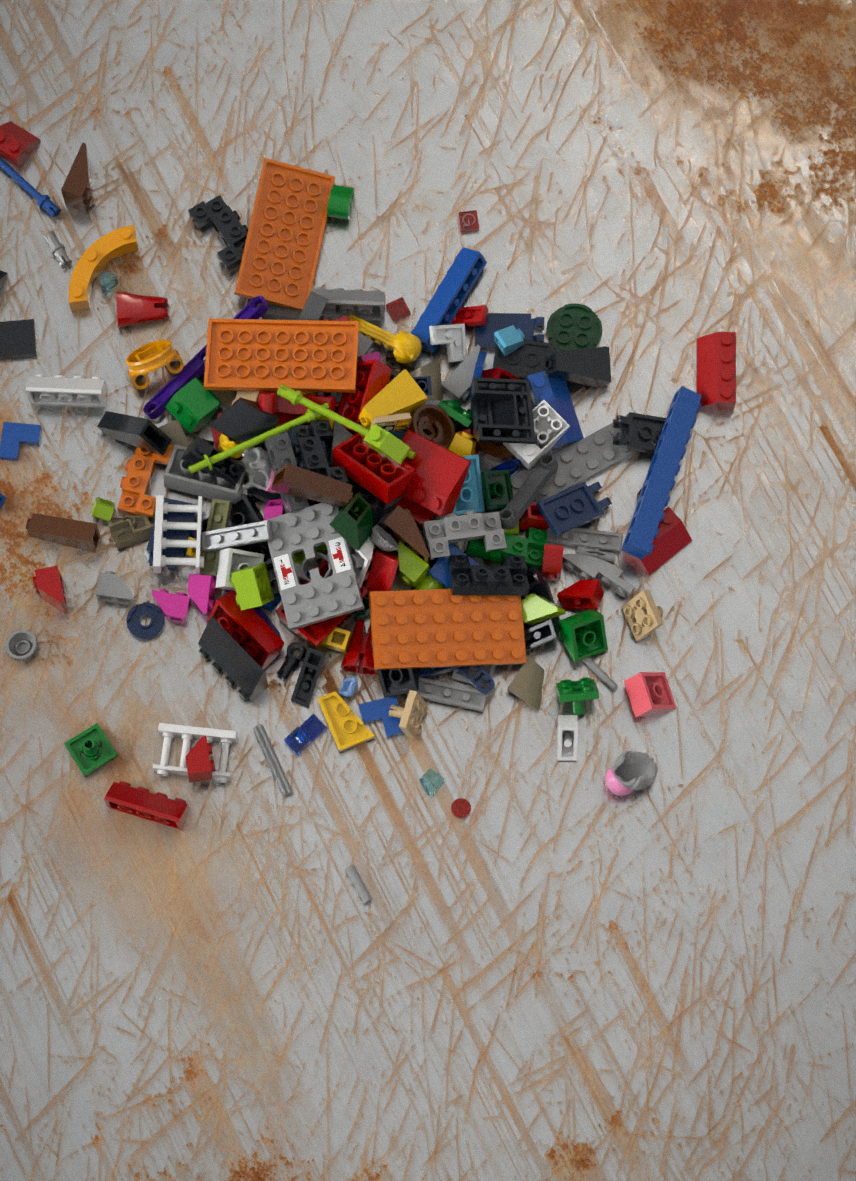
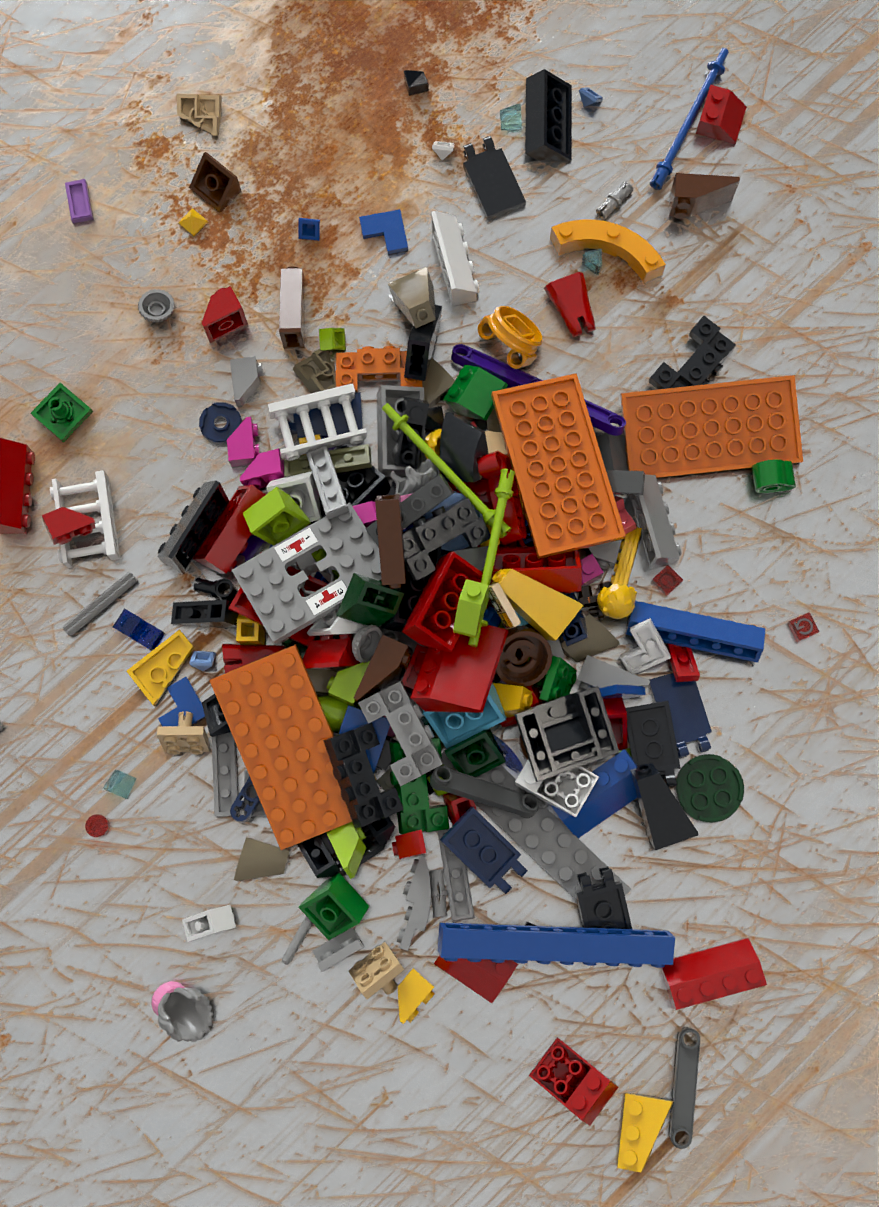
camera: 75 degrees right, 5 degrees up
medium azure slope [494,325,525,357] -> none
green plate [556,677,599,715] -> none
red slope [557,580,604,609] -> none
coral slope [624,672,676,717] -> none
none -> light grey bracket [313,928,364,972]
none -> dark tan slope [388,267,436,328]
none -> yellow slope [397,968,435,1024]
none -> red slope [529,1037,618,1126]
none -> yellow wing [617,1093,674,1173]
none -> dark grey piece [669,1027,700,1149]

